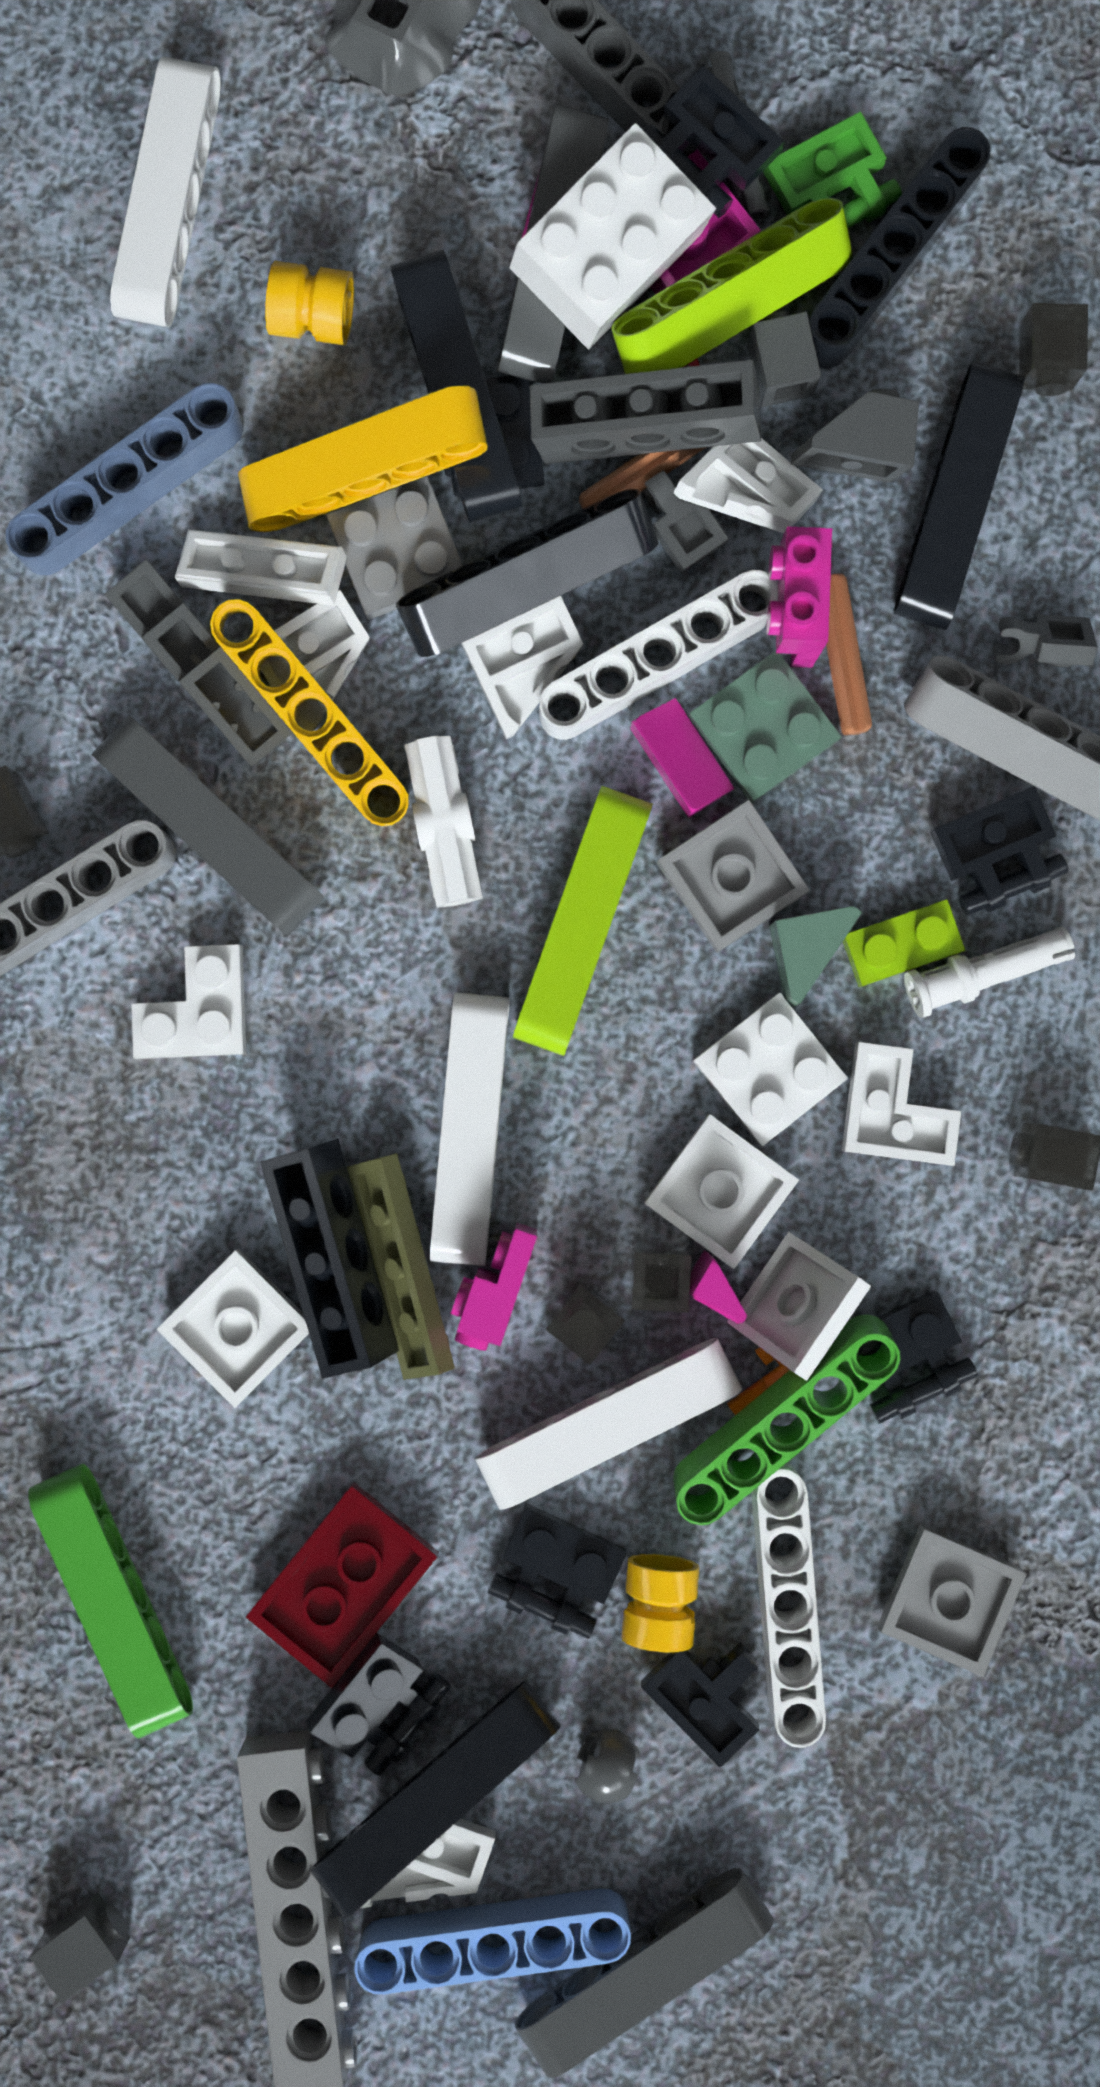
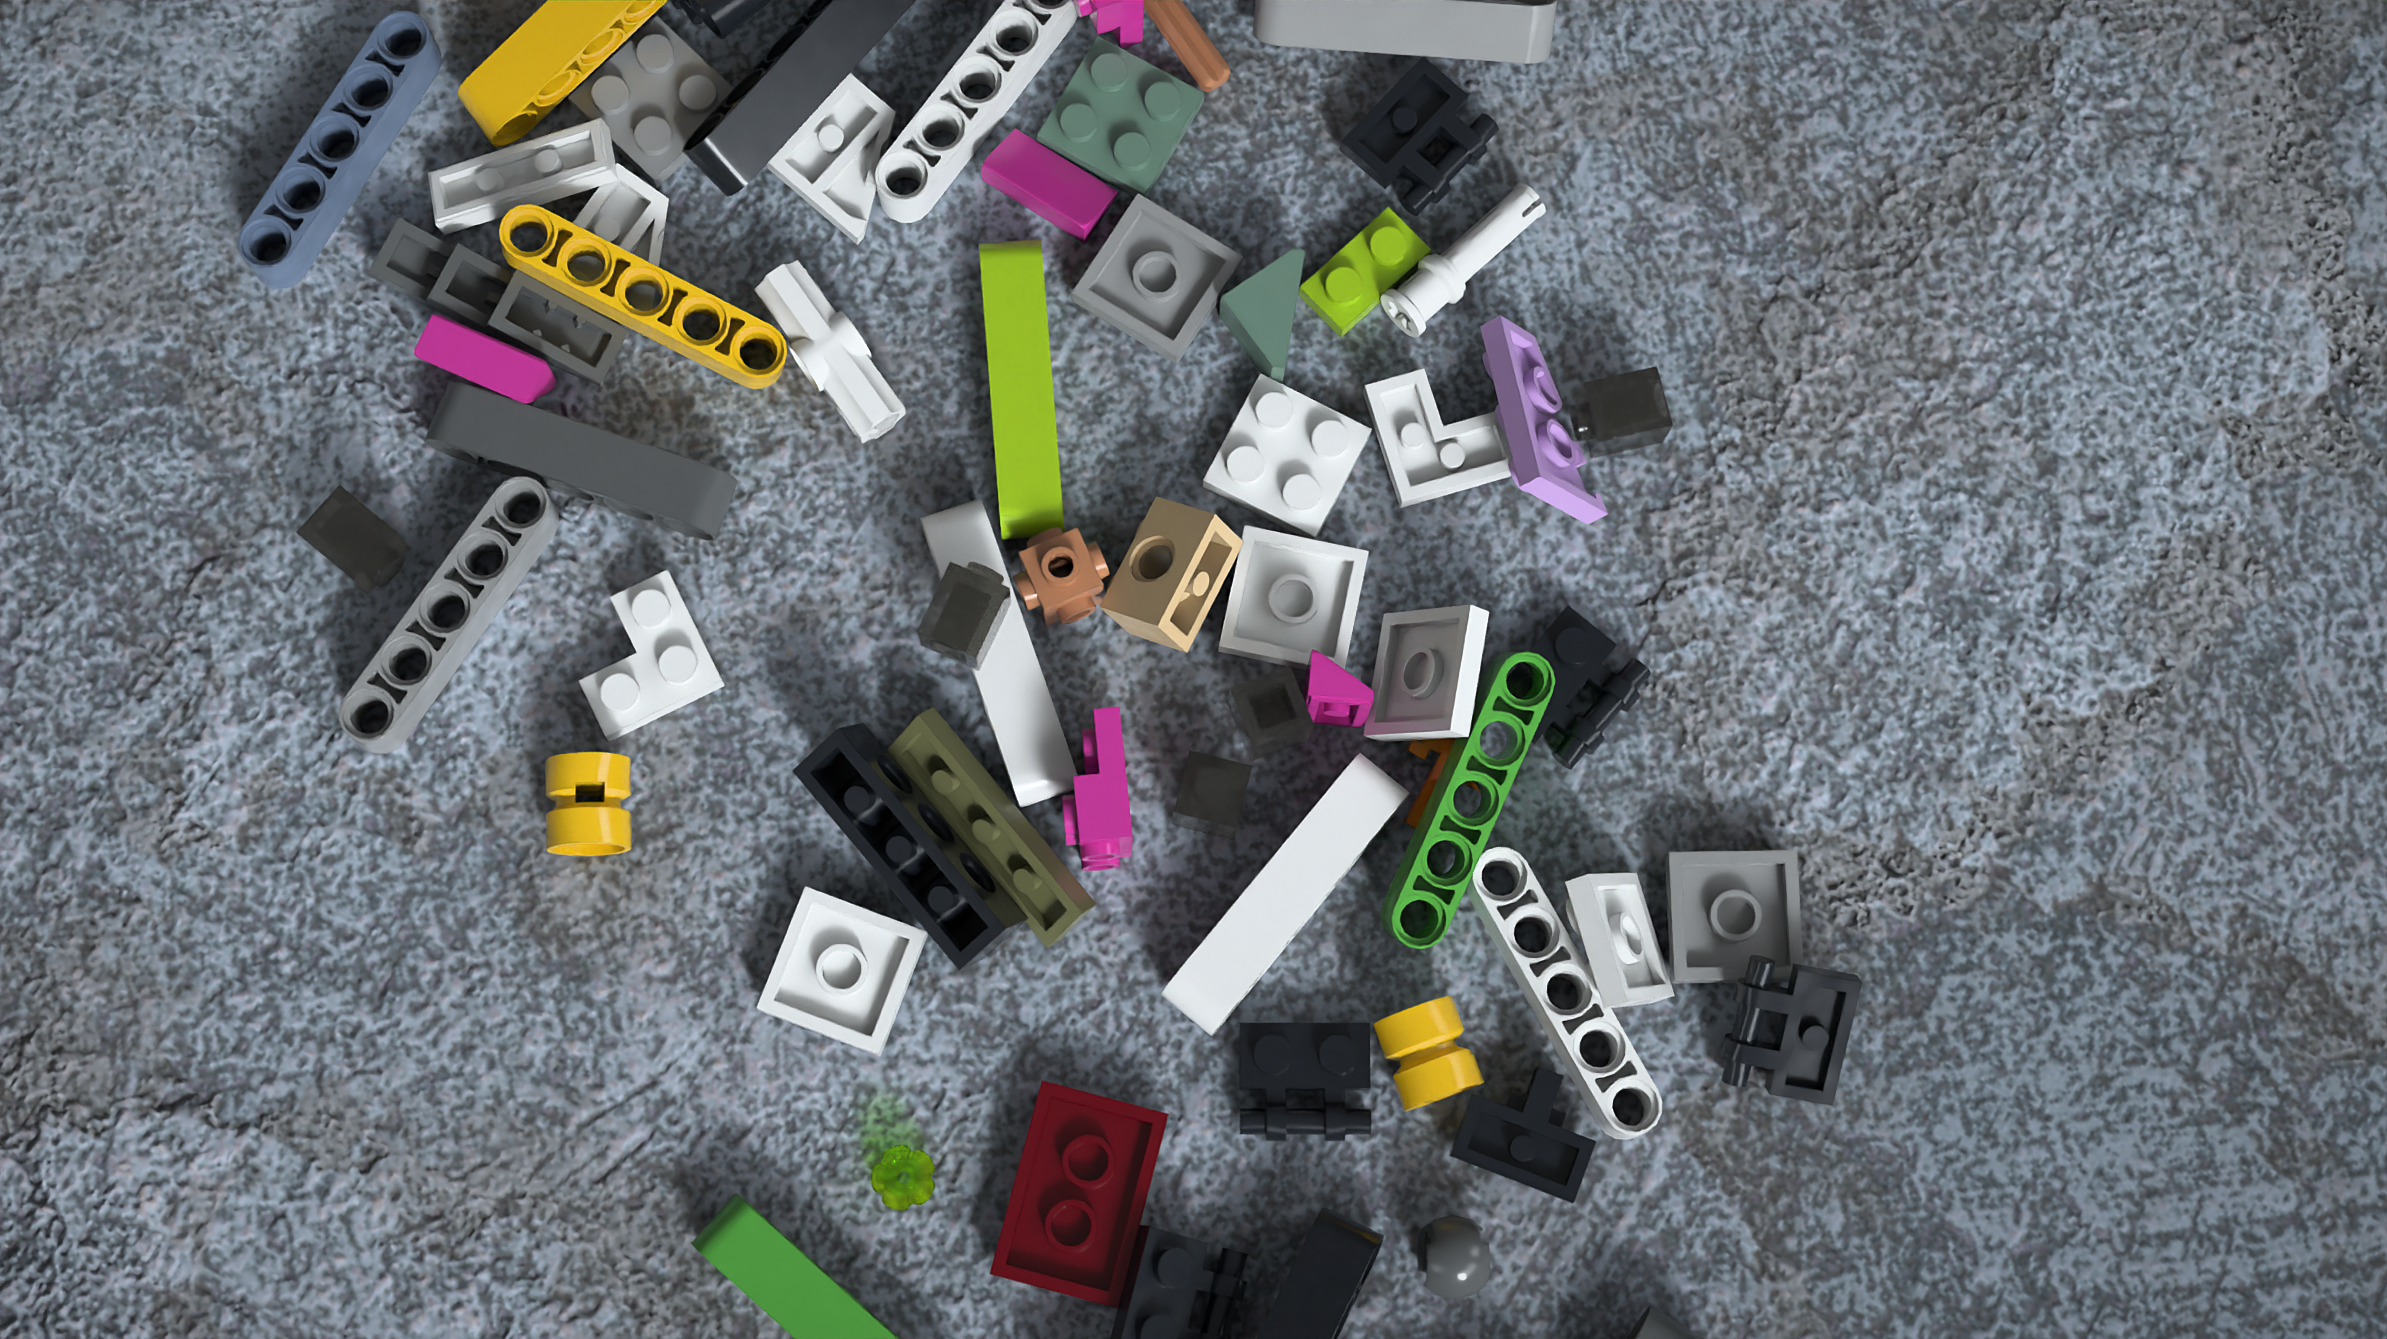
camera: 25 degrees left, 10 degrees down
none -> dark pink slope [414,314,557,404]
none -> yellow wheel [545,752,632,856]
none -> clear neon green plate [871,1145,935,1211]
none -> clear smoke brick [917,561,1011,671]
none -> nougat brick [1013,527,1110,627]
none -> tan brick [1099,496,1244,653]
none -> lavender wing [1480,315,1608,525]
none -> white plate [1565,873,1675,1009]
none -> black plate [1721,955,1862,1106]

